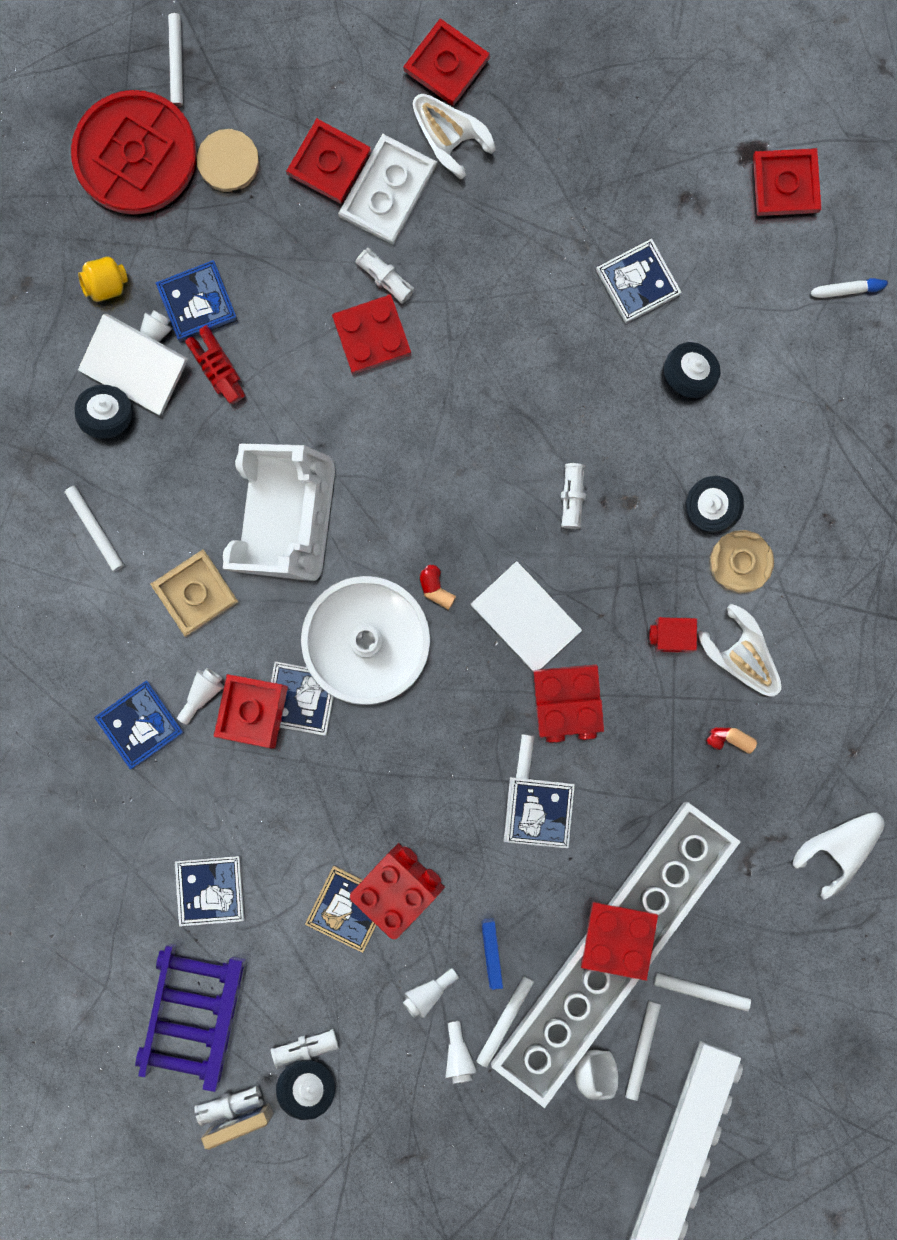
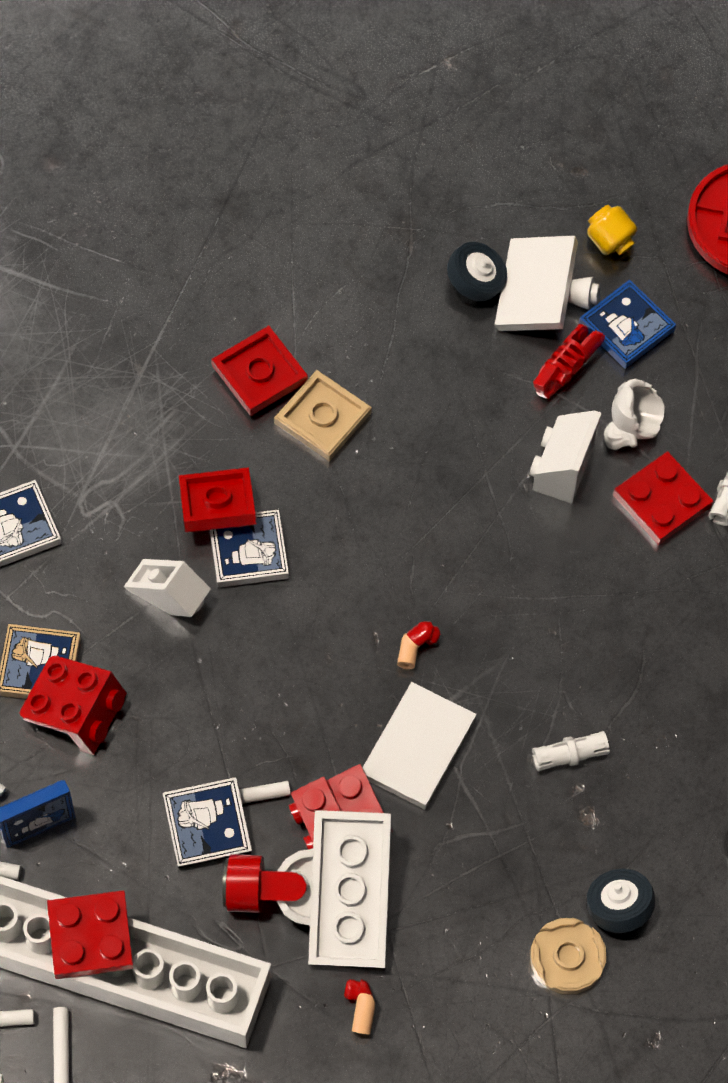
camera: 65 degrees right, 20 degrees down
white bar [64,486,124,572] -> none
tile [94,680,184,770] -> none
white cone [177,668,224,725] -> none
white windscreen [223,444,335,581] -> none
white dish [301,576,430,705] -> none
red brick [649,617,697,653] -> none
white animal [697,604,781,697] -> none
none -> white slope [124,559,211,617]
none -> red plate [211,325,308,416]
none -> white plate [222,810,392,968]
none -> white slope [529,410,601,504]
none -> white hair [604,379,665,450]

